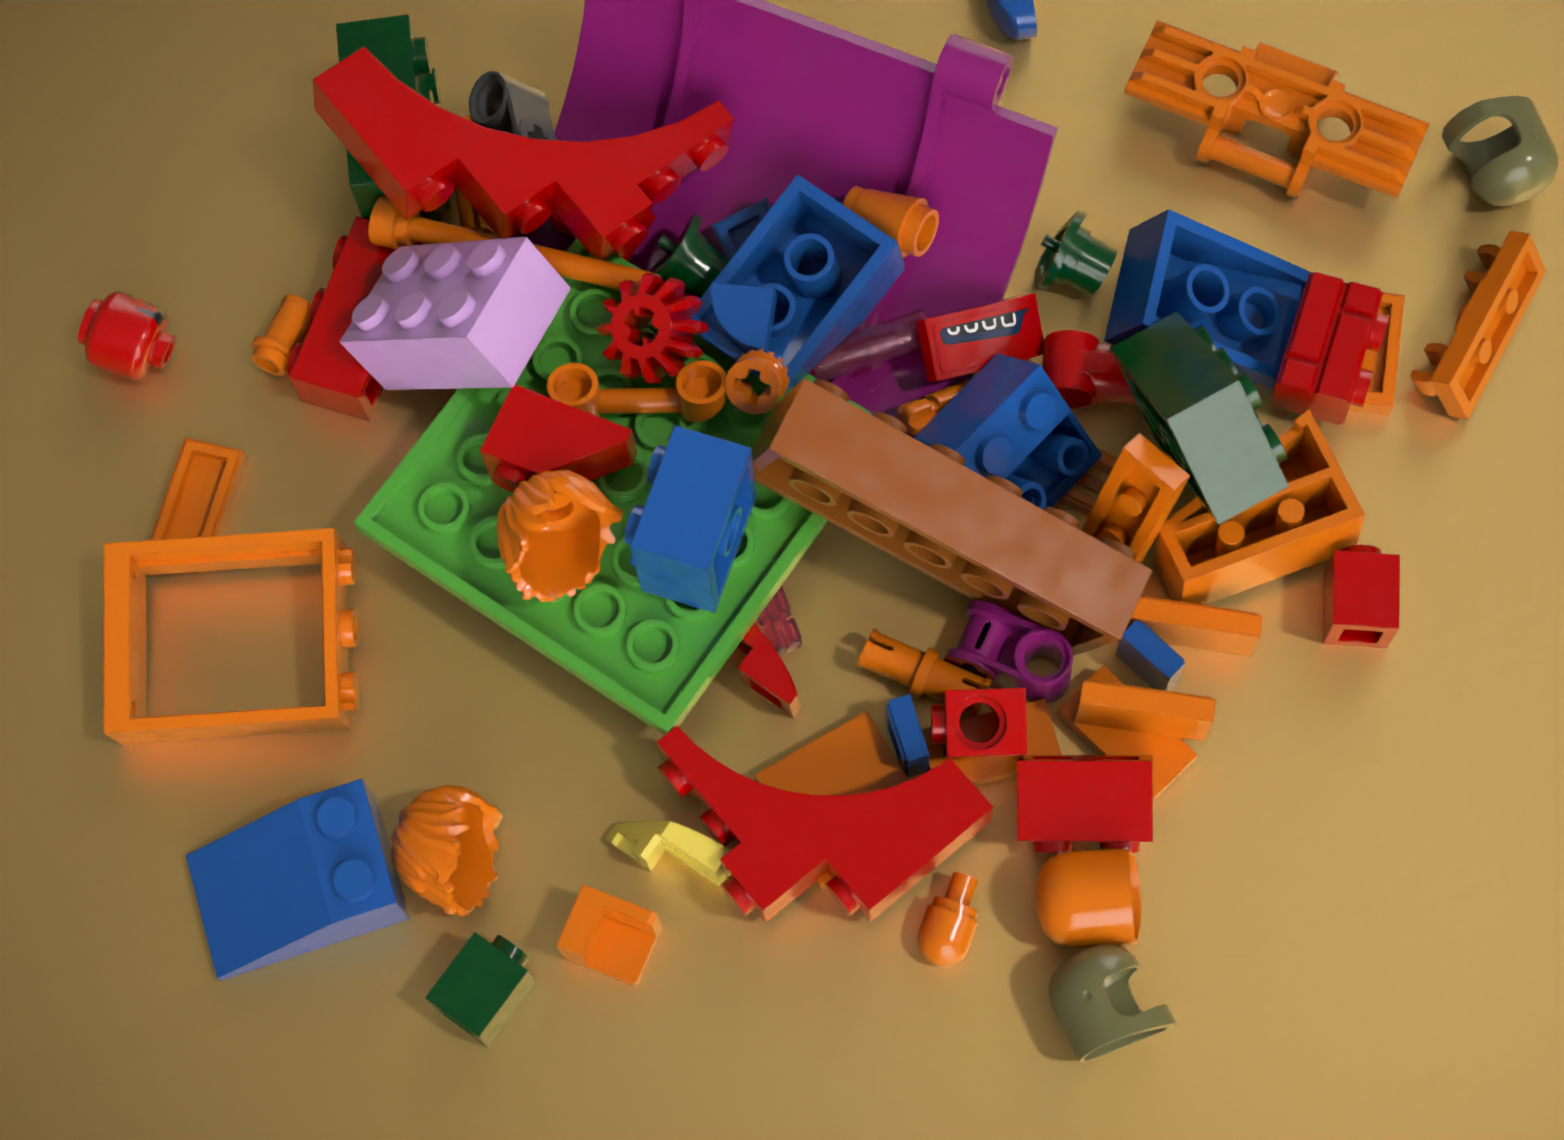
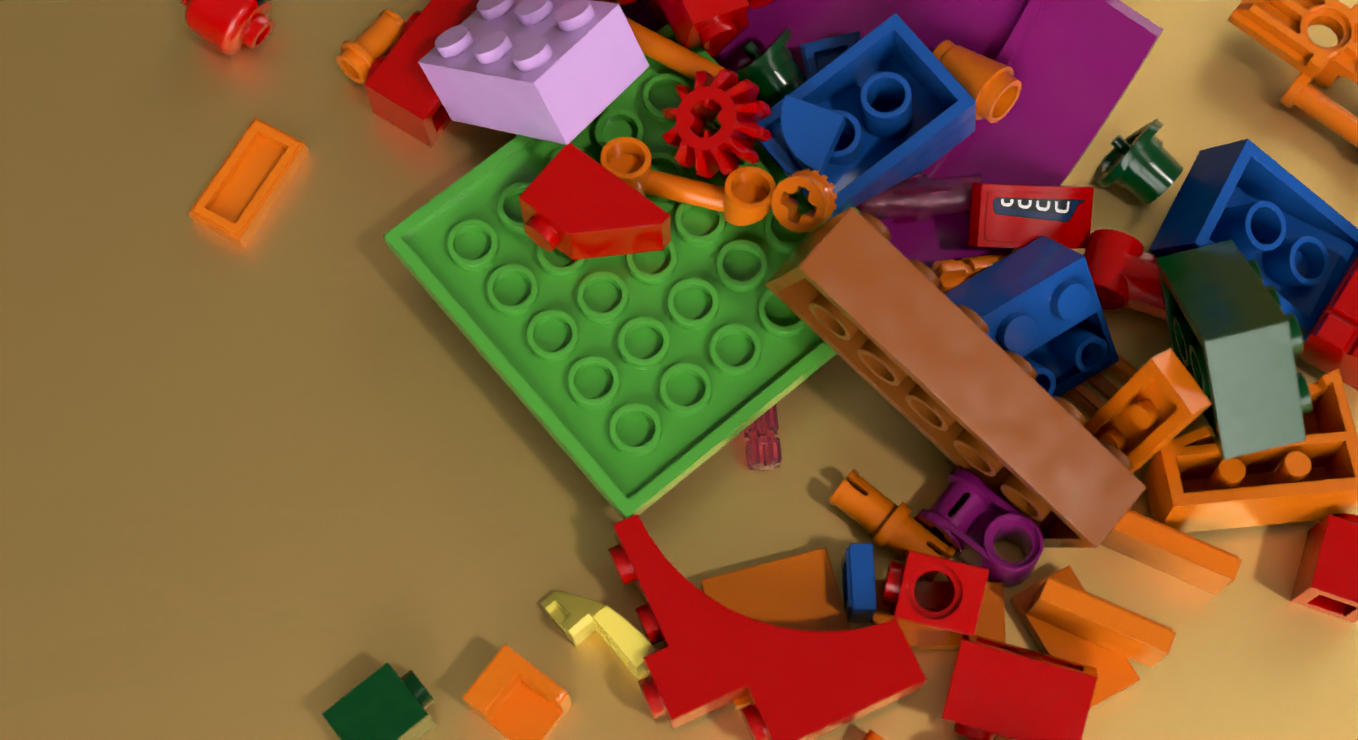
camera: 10 degrees right, 0 degrees up
orange window [104,528,360,744] -> none
blue slope [186,779,410,981] -> none
orange hair [391,784,504,917] -> none
orange hair [497,470,623,602] -> none
blue brick [624,425,757,613] -> none
red slope [736,623,801,718] -> none
blue tile [1115,620,1185,691] -> none

